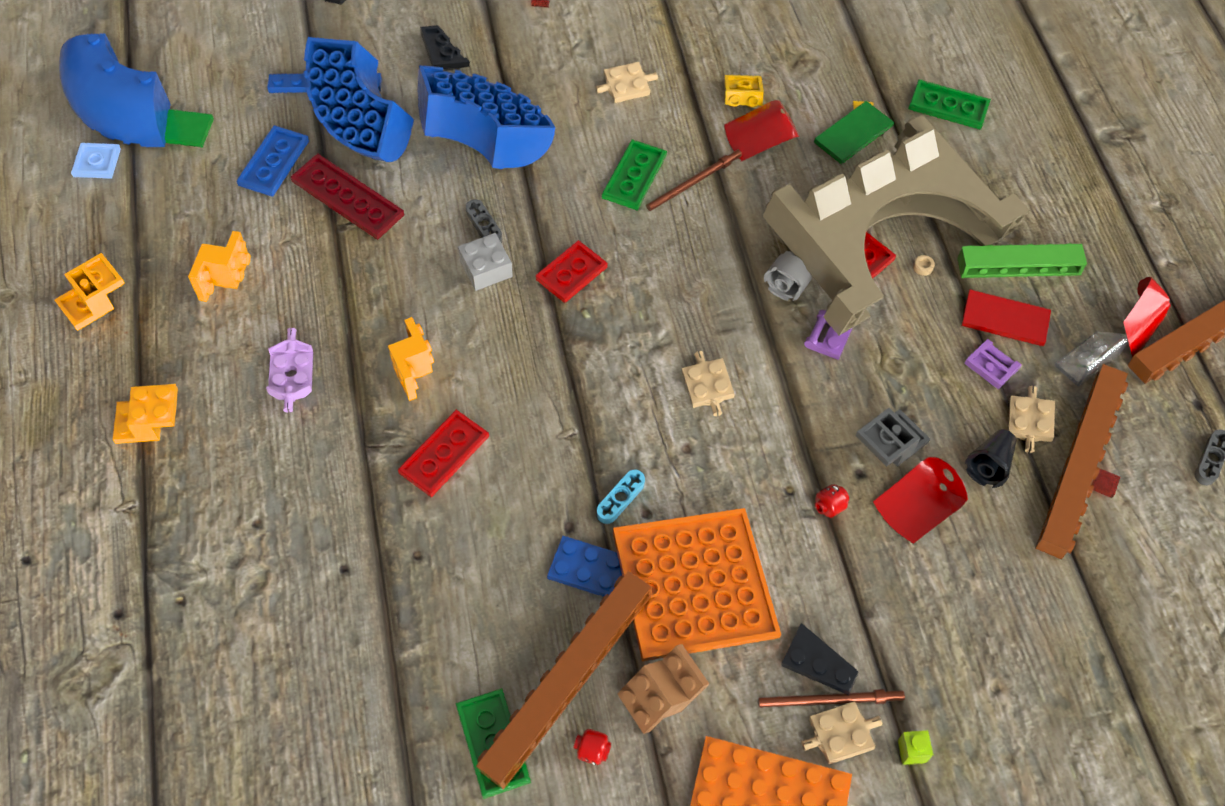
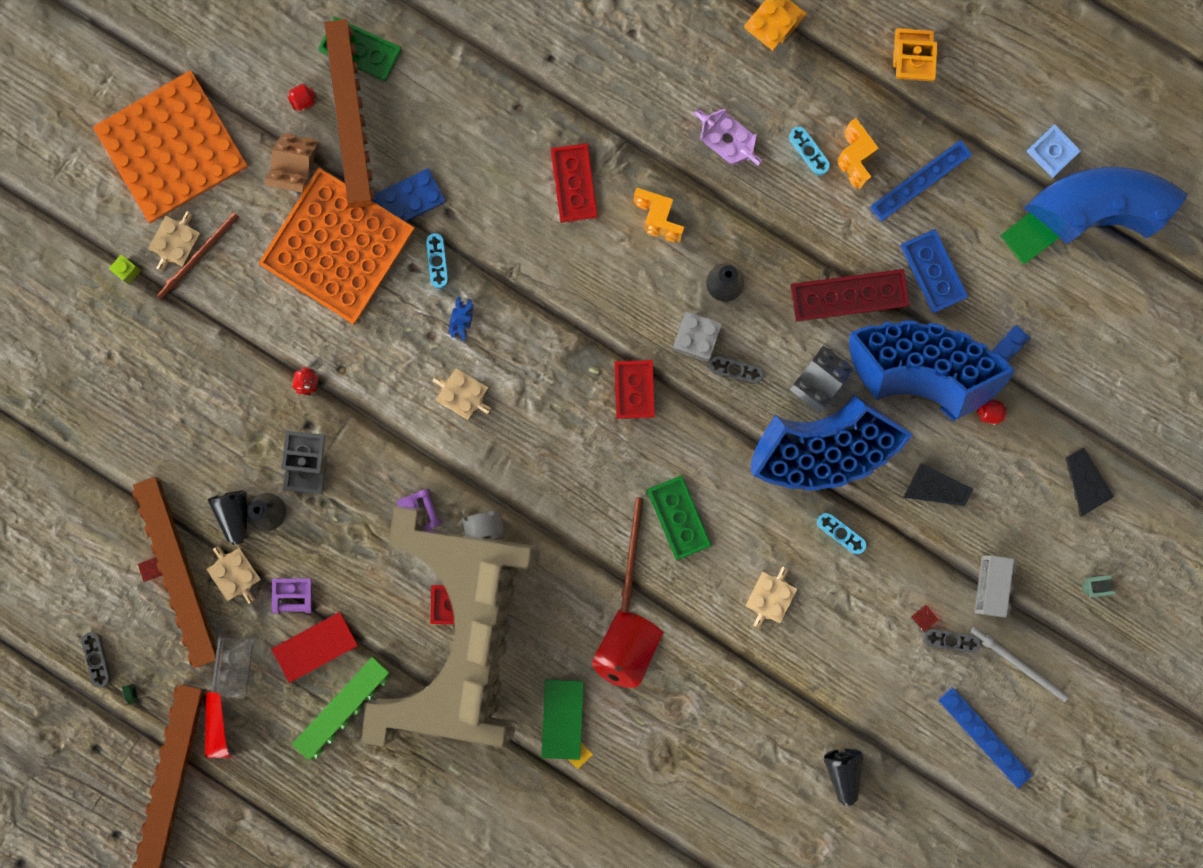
camera: 135 degrees right, 25 degrees up
yellow plate [724,75,764,107] -> none
black wing [782,623,859,695] -> none
red piece [873,457,968,544] -> none
green tile [908,79,991,130] -> none
tan tile [913,255,935,276] -> none
none -> dark green tile [122,684,138,705]
none -> black cone [247,493,286,531]
none -> blue pin [449,297,474,340]
none -> black cone [706,264,744,302]
none -> medium azure beam [789,127,830,176]
none -> dark grey bracket [790,346,853,413]
none -> medium azure beam [817,513,866,554]
none -> blue plate [869,140,972,222]

